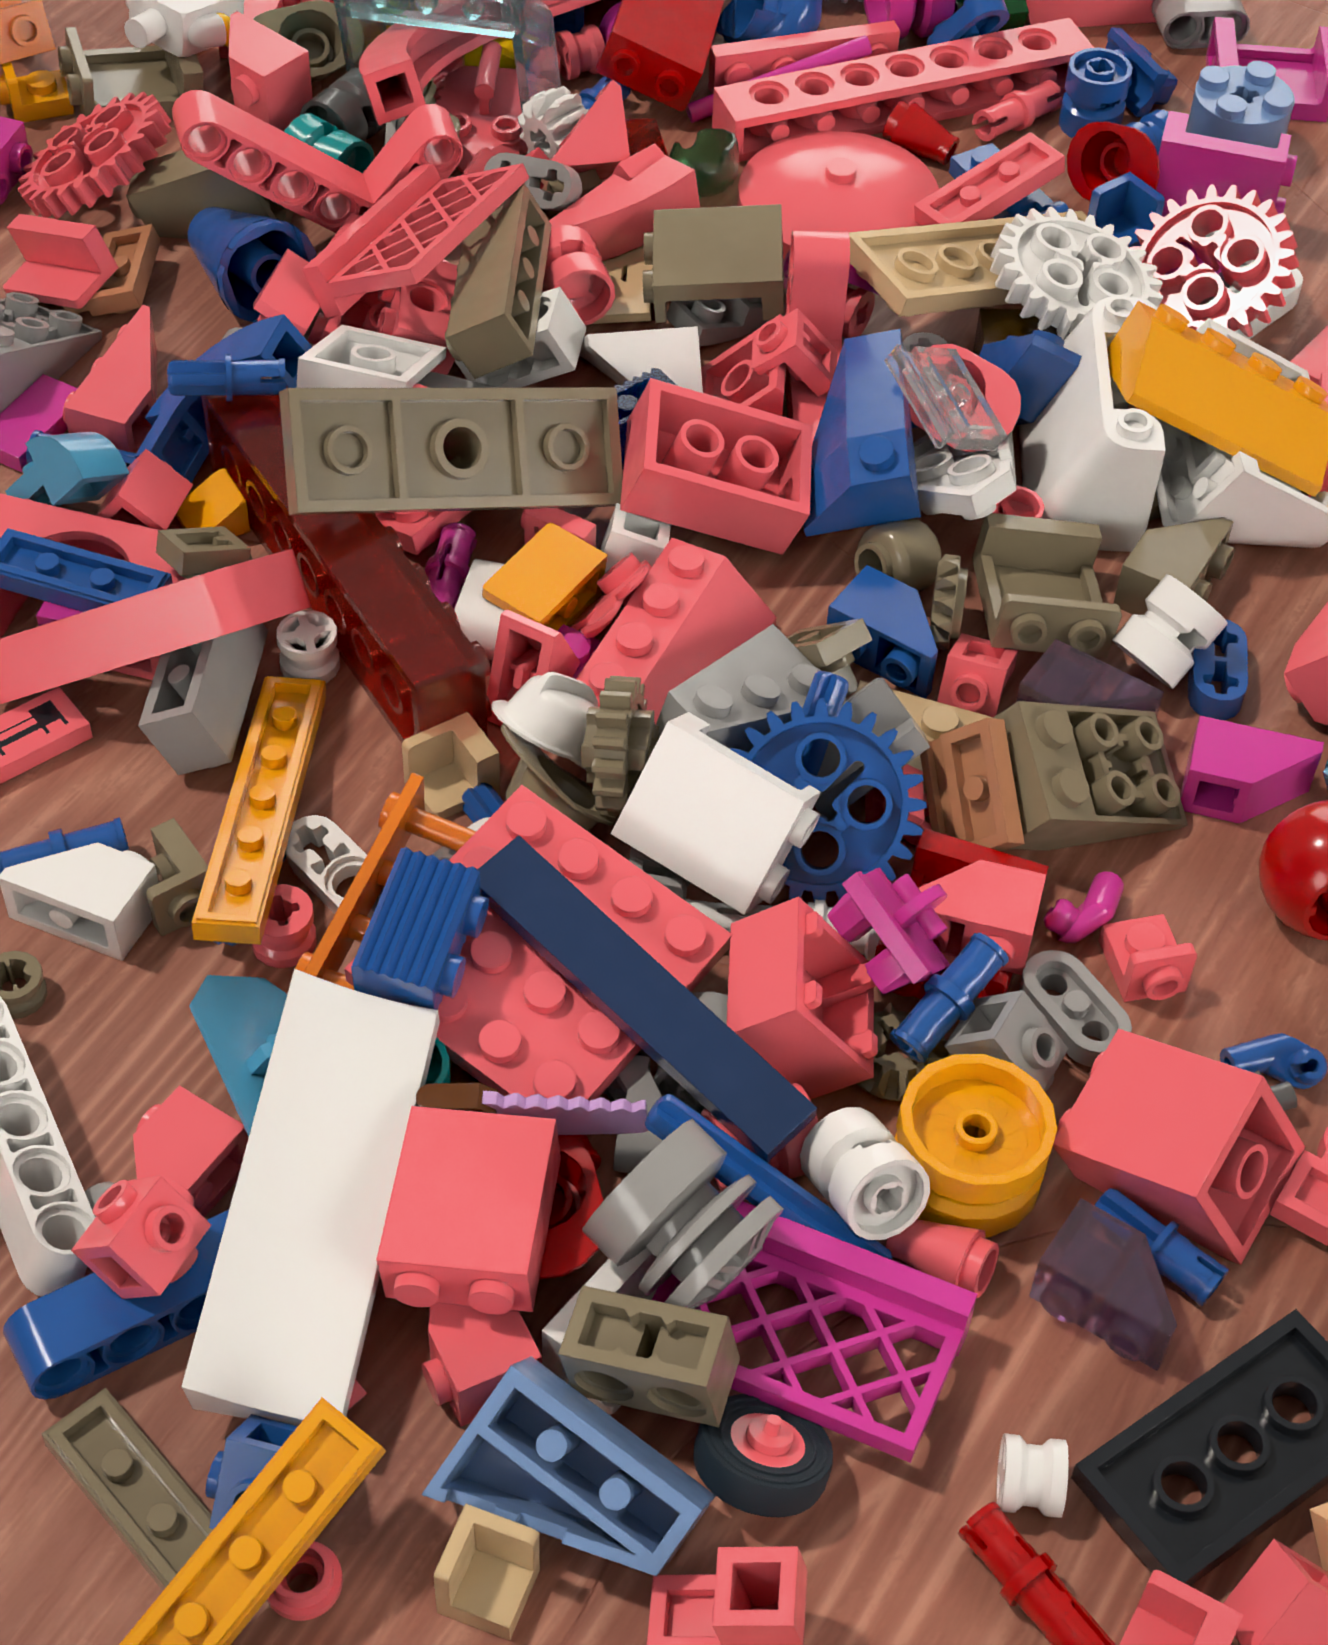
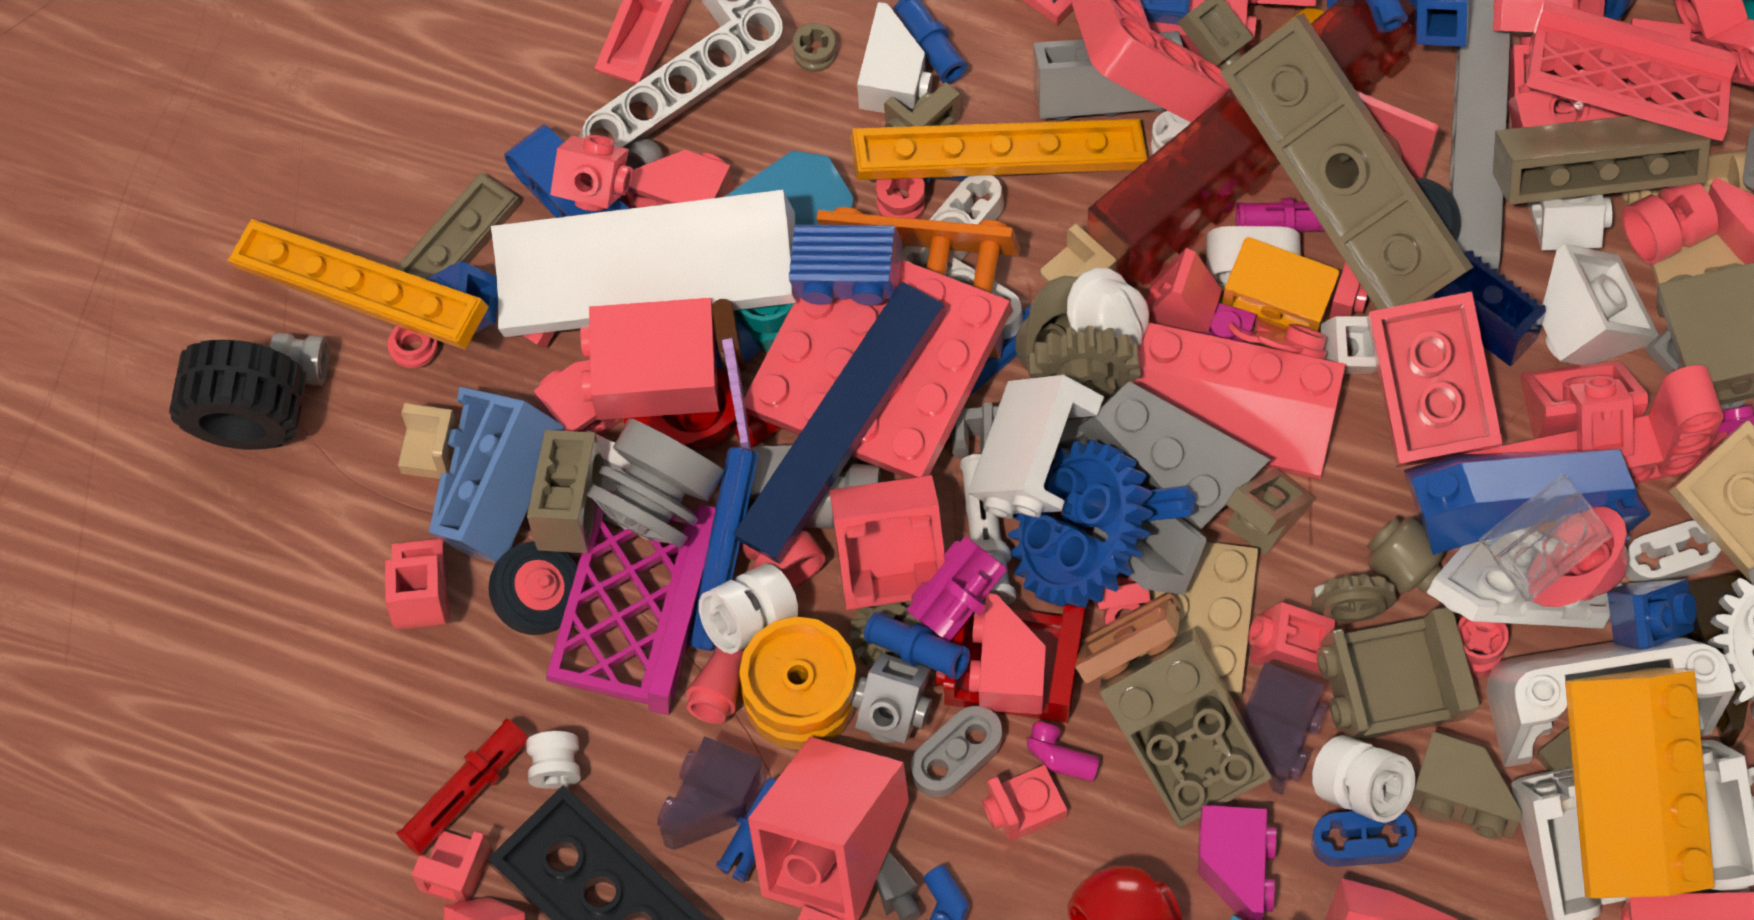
camera: 85 degrees right, 15 degrees up
white slope [297,325,447,388] -> none
blue slope [827,565,938,698] -> none

